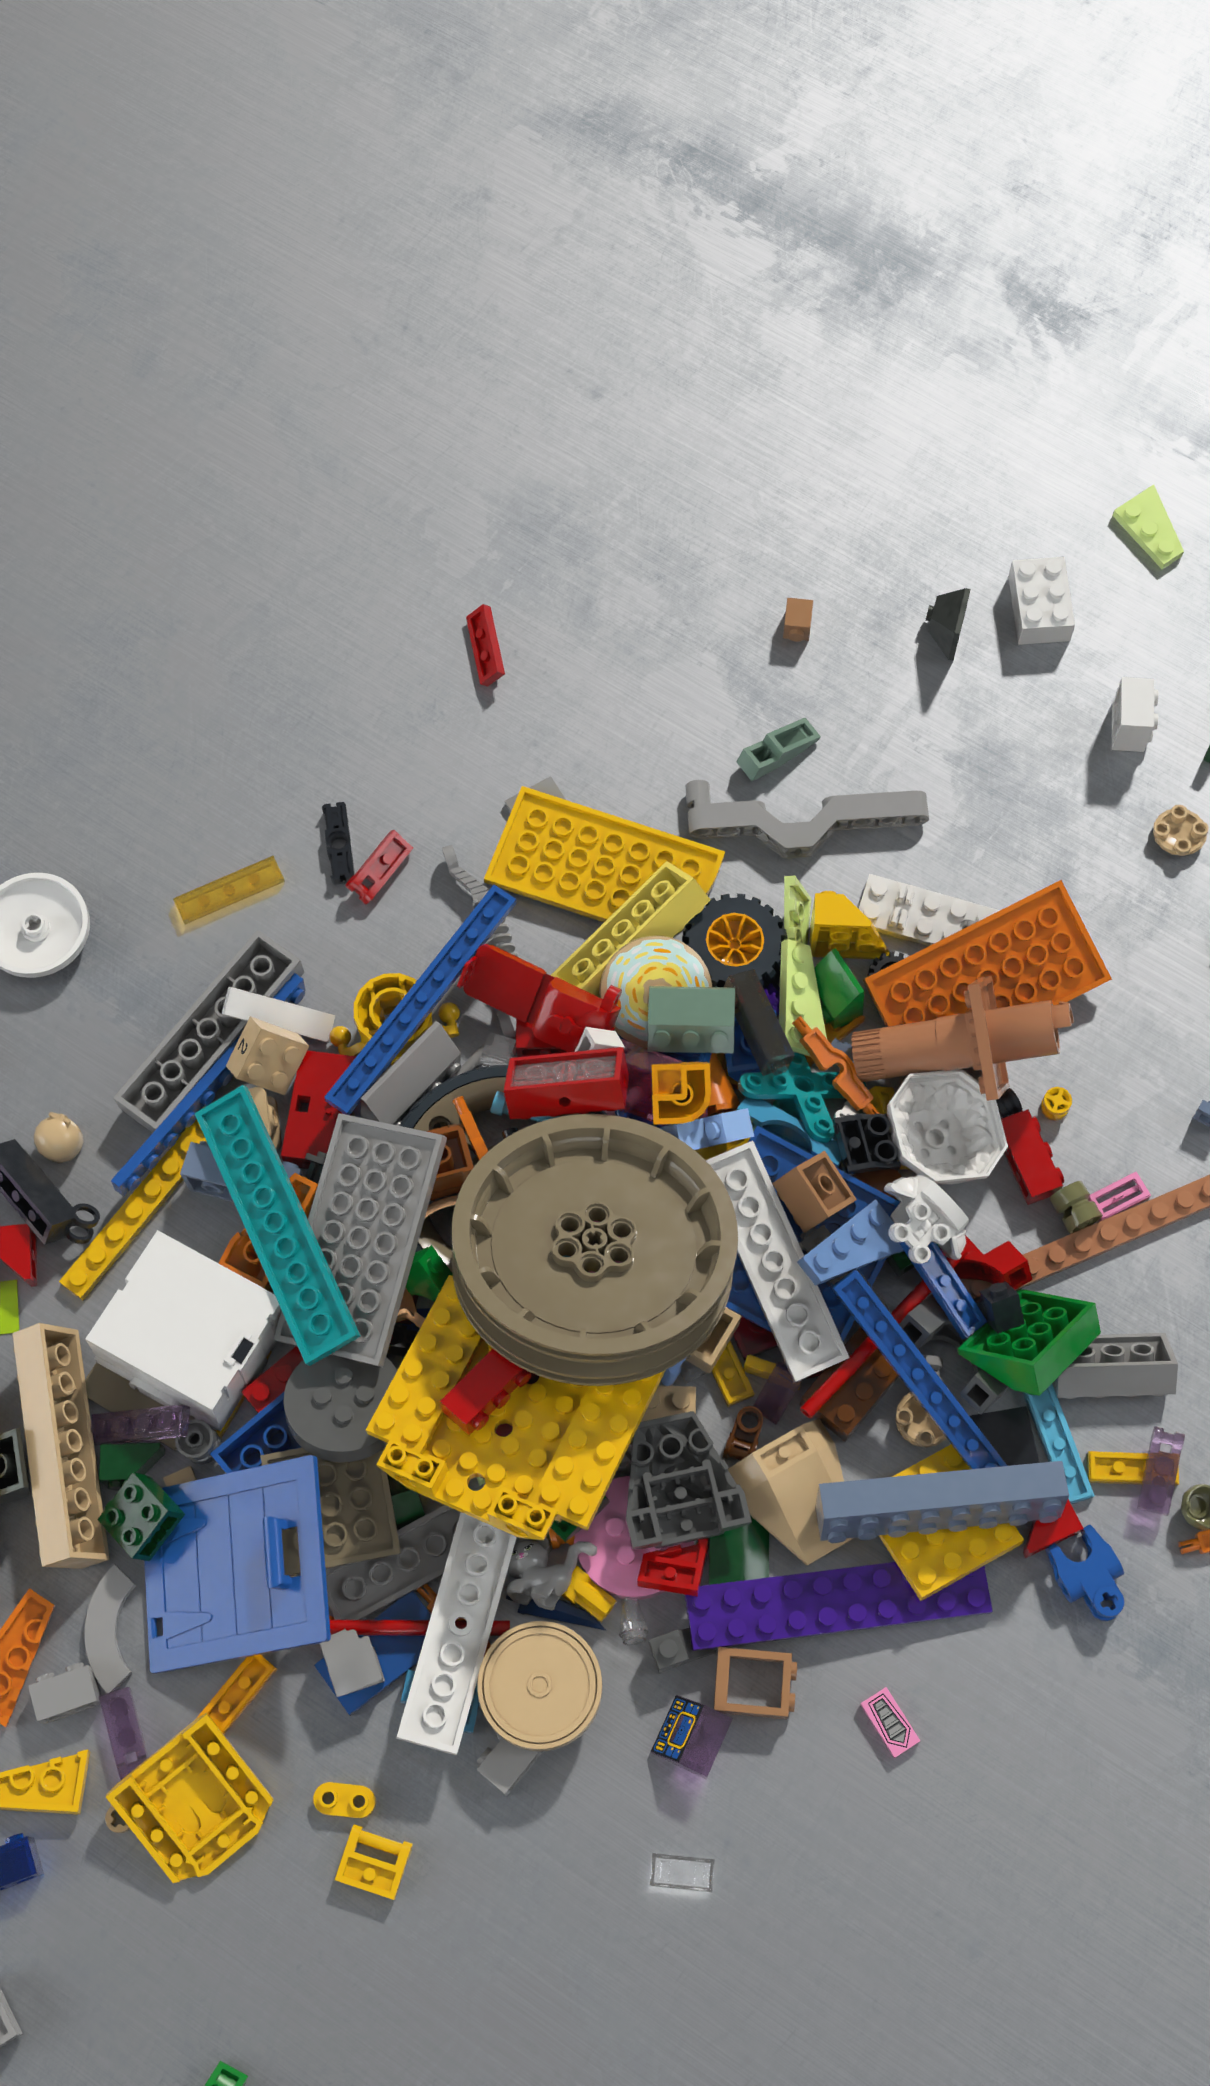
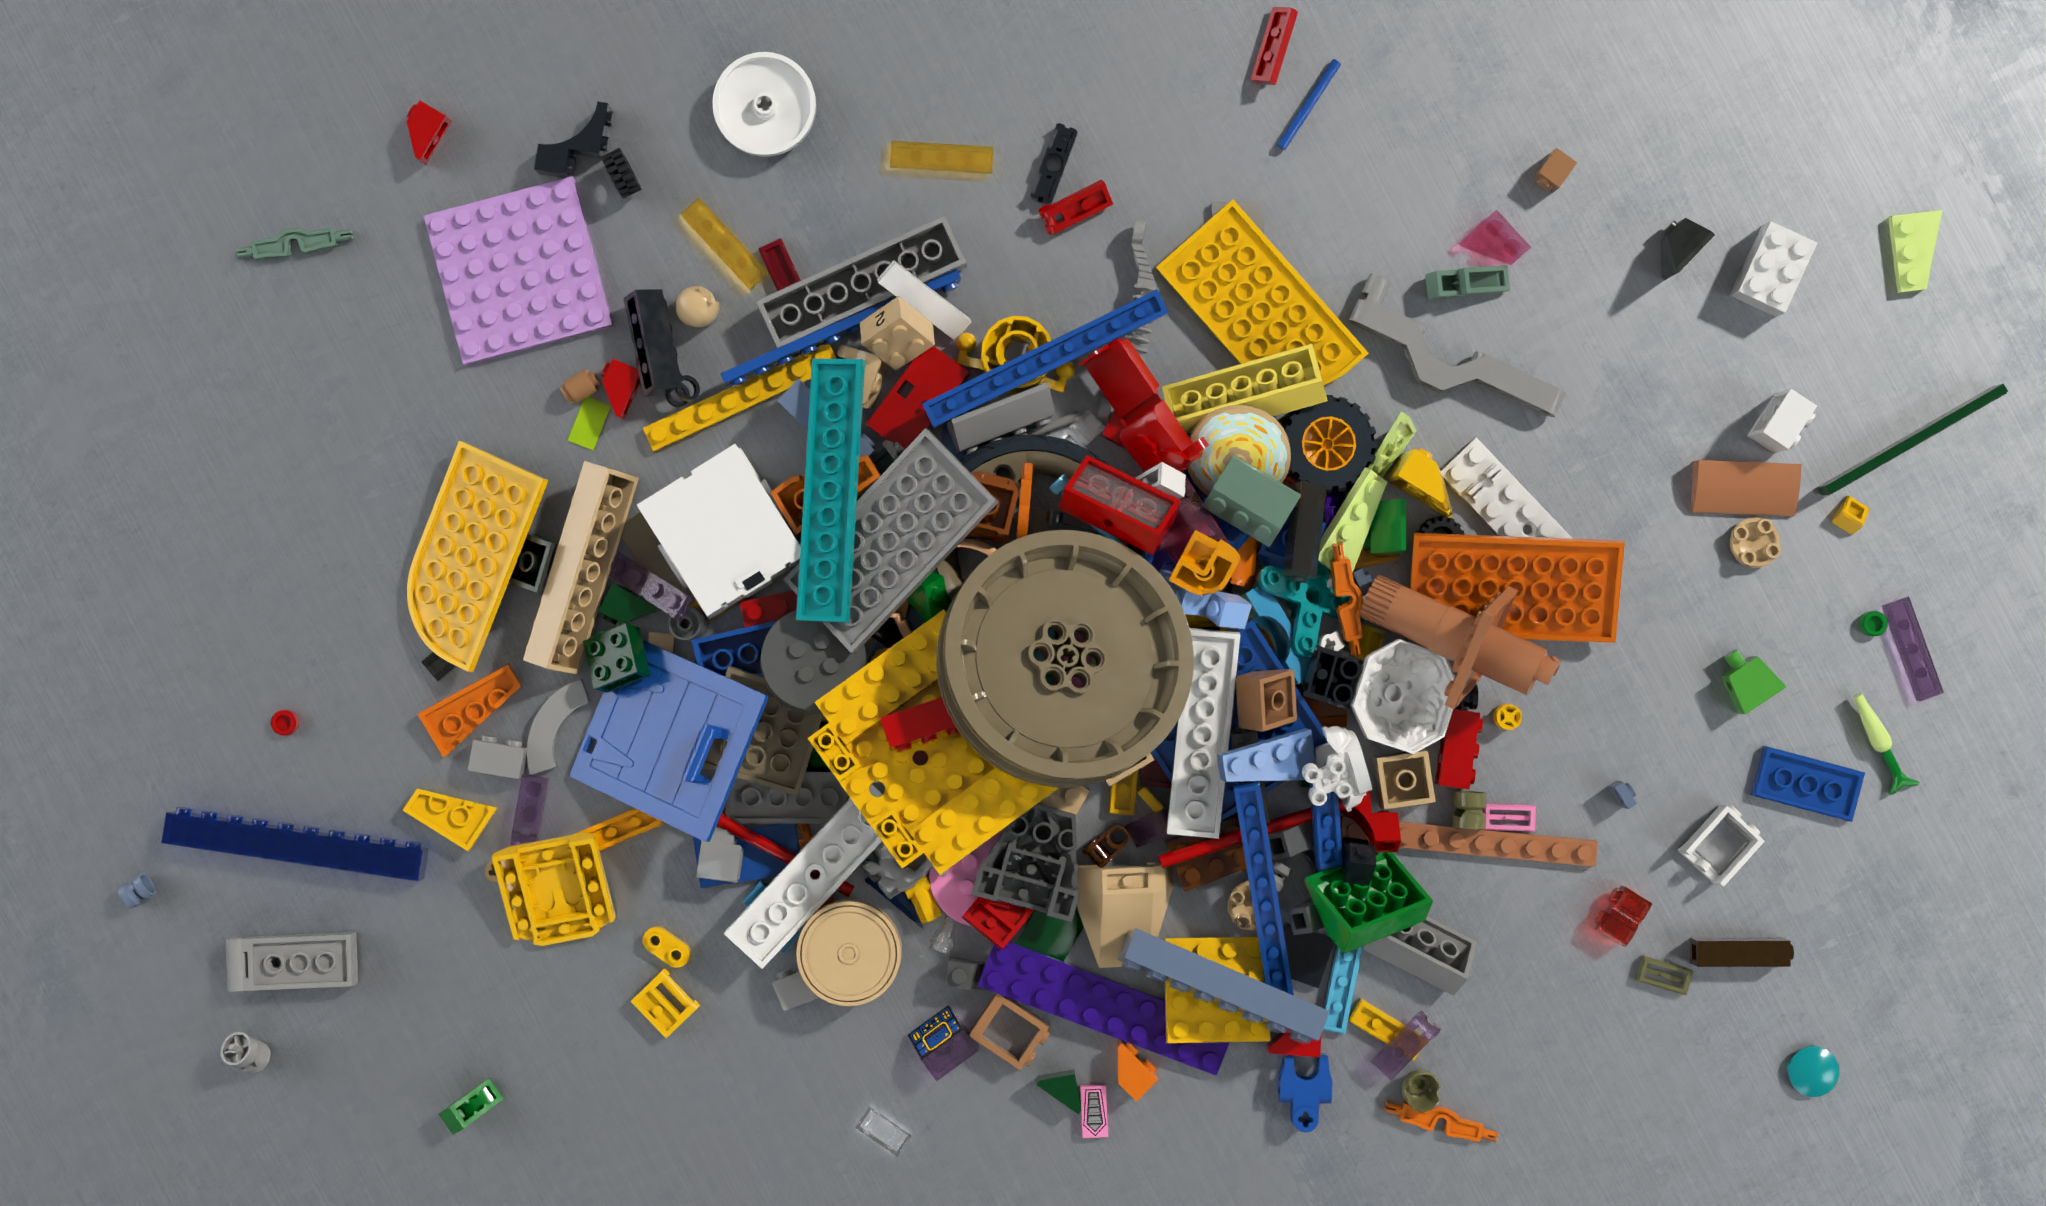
camera: 30 degrees right, 20 degrees up
none -> clear yellow tile [680,197,769,291]
none -> dark red tile [758,238,801,291]
none -> dark green slope [1036,1069,1081,1114]
none -> orange slope [1117,1040,1159,1102]
none -> blue bar [1277,59,1341,150]
none -> tan brick [1372,749,1436,810]
none -> clear pink wing [1459,209,1531,265]
none -> nougat slope [1691,460,1802,516]

